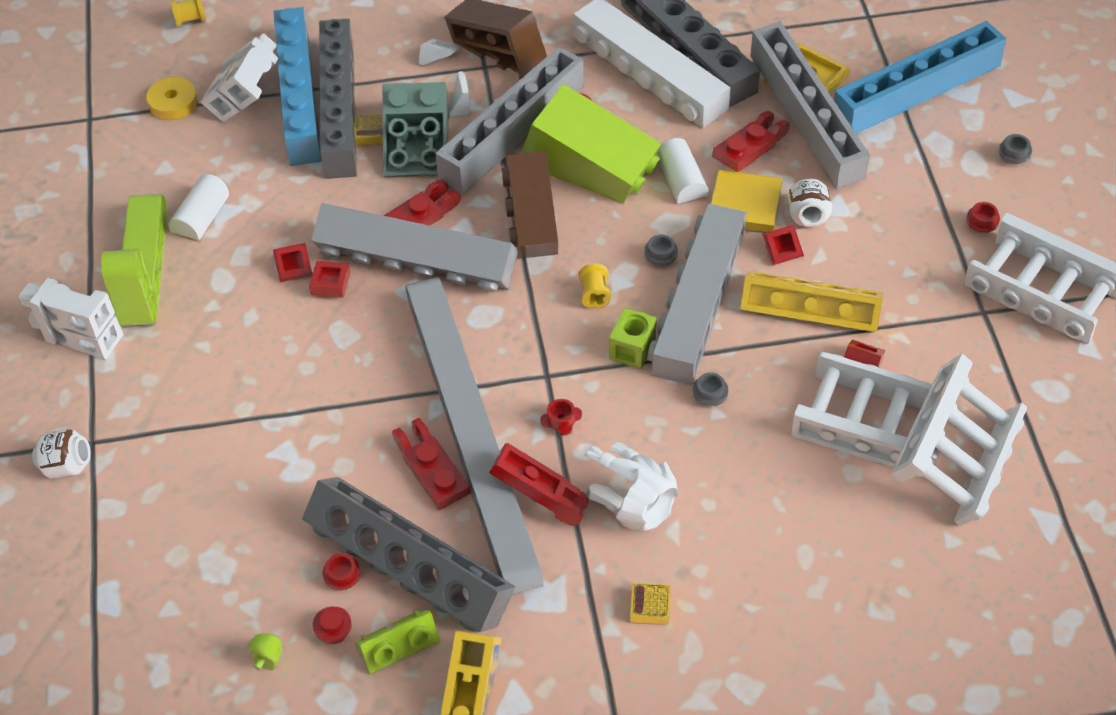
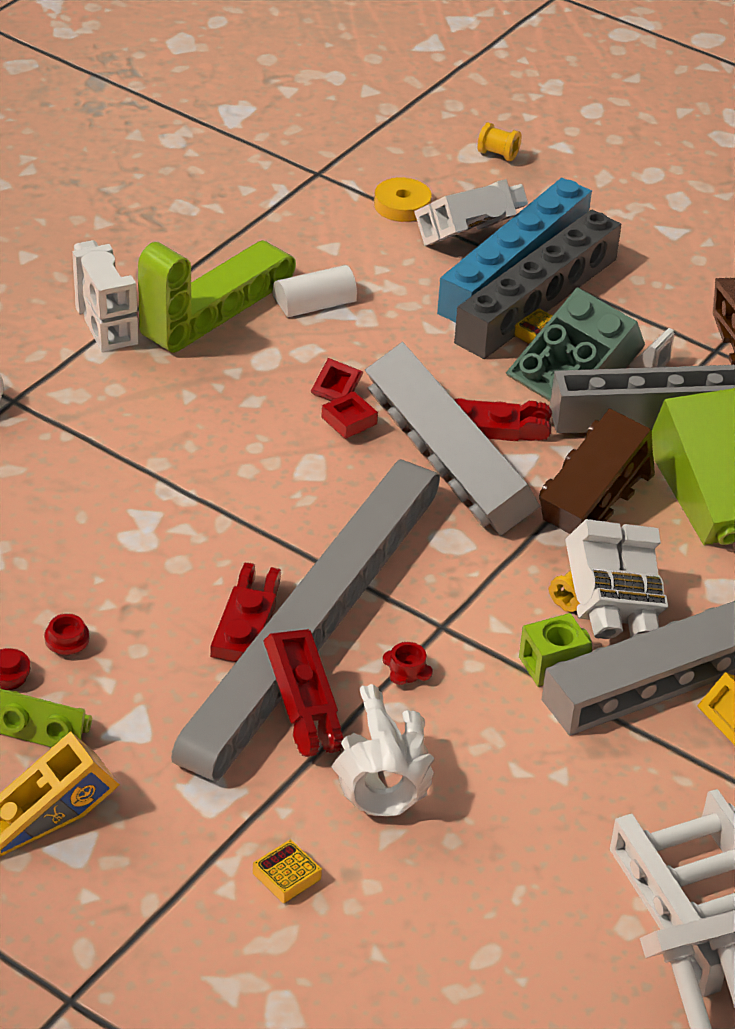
camera: 40 degrees right, 10 degrees down
dark grey brick [302,477,516,633] -> none
white slope [418,39,460,65] -> none
dark grey plate [644,234,678,266] -> none
dark grey plate [693,372,728,406] -> none
none -> white hips [565,519,668,639]

